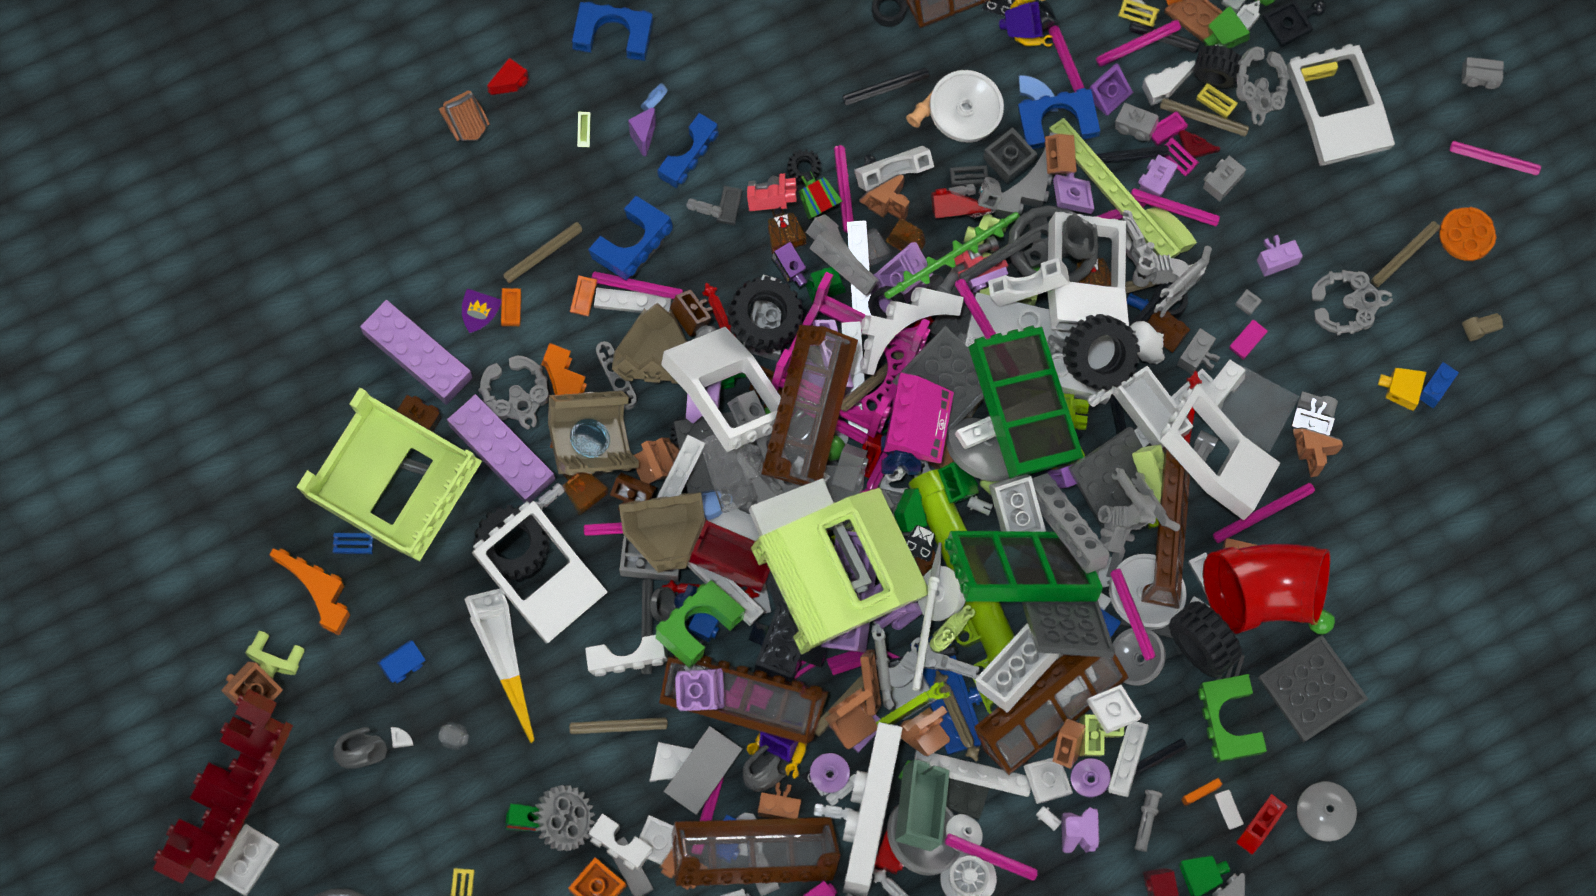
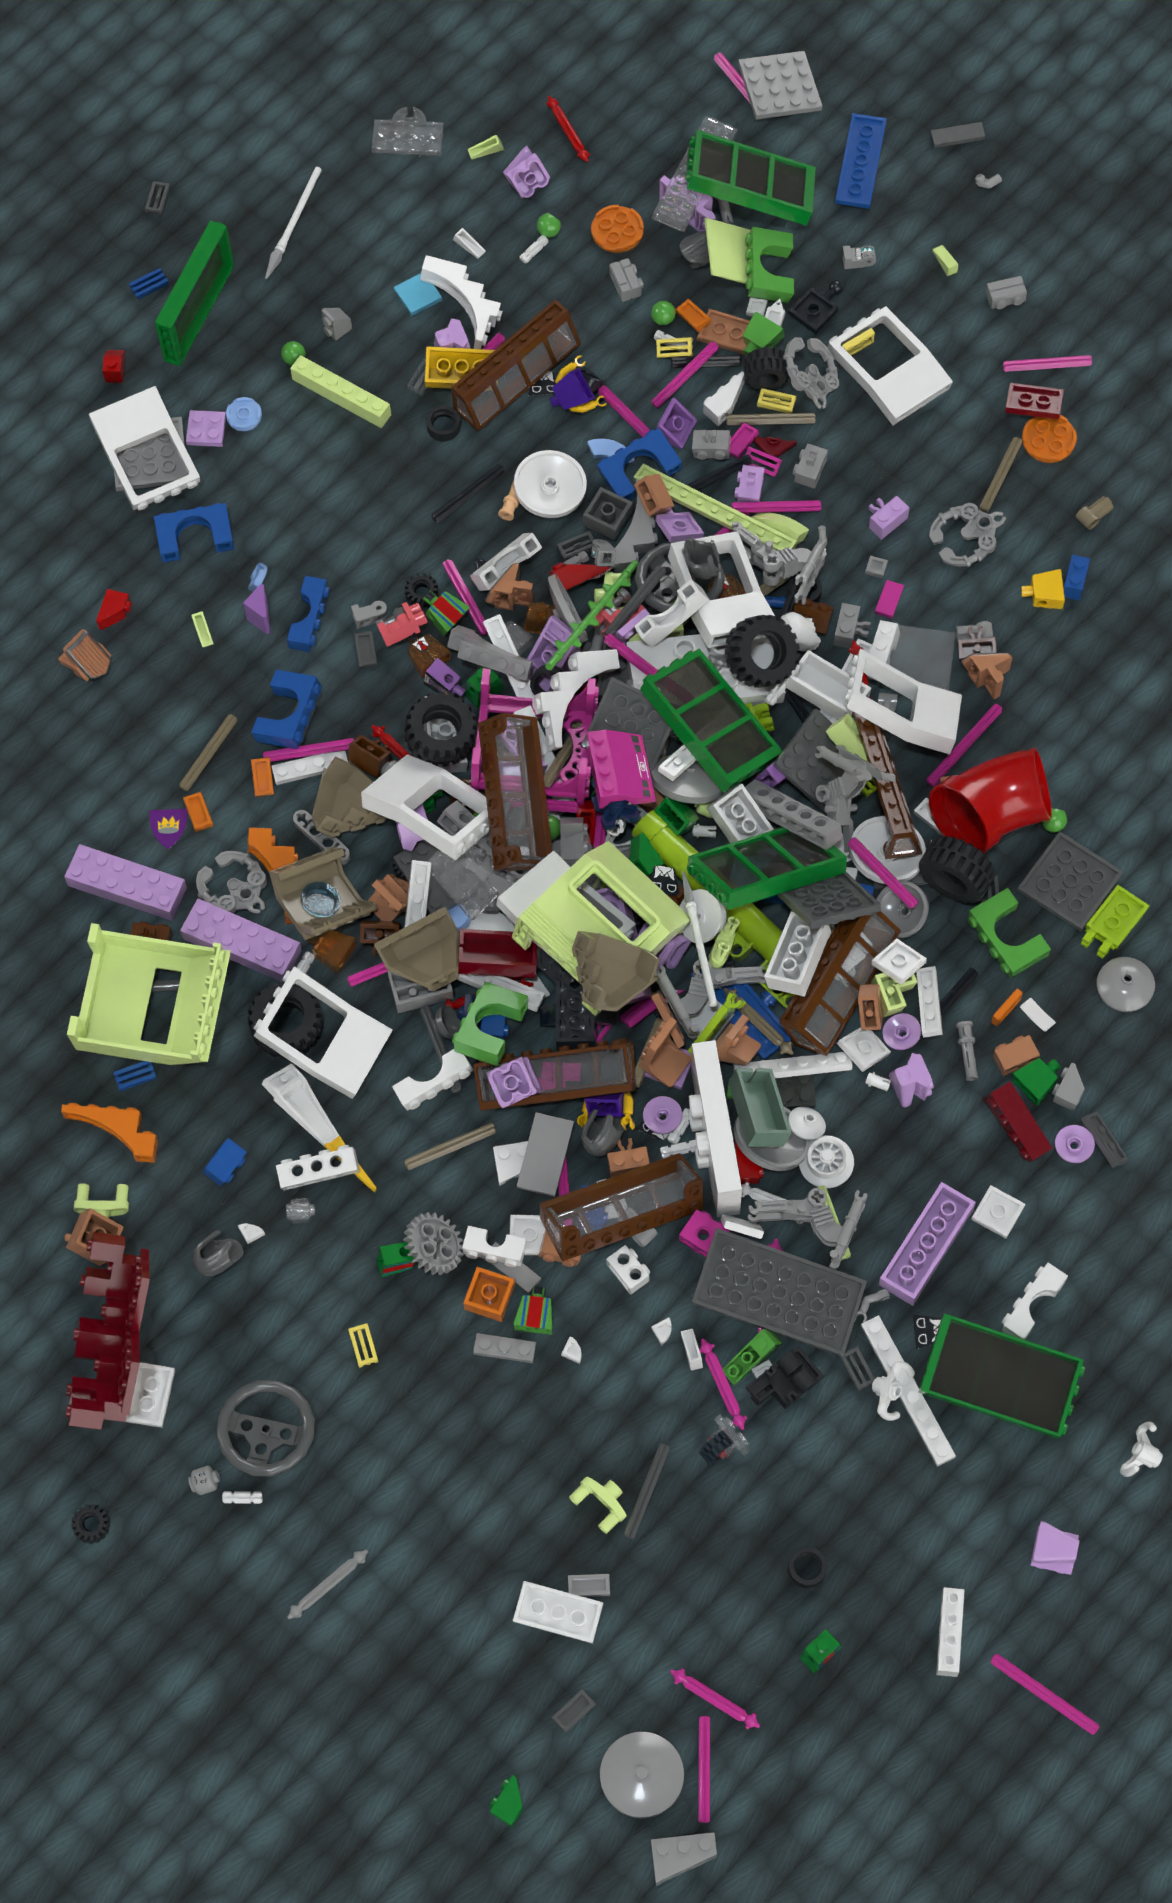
camera: 15 degrees left, 5 degrees down
light grey axle [687,198,722,218] -> none
dark pink axle [945,834,1038,881] -> none
red slope [1236,794,1288,854] -> none
none -> white brick [276,1145,360,1190]
none -> light grey leg [351,601,387,629]
none -> light grey dish [548,574,588,643]
none -> dark tan panel [572,931,660,1011]
none -> yellowish green piece [932,245,958,276]
none -> nougat brick [993,1035,1040,1077]
none -> plate [1005,383,1064,419]
none -> lime tile [1081,885,1150,959]

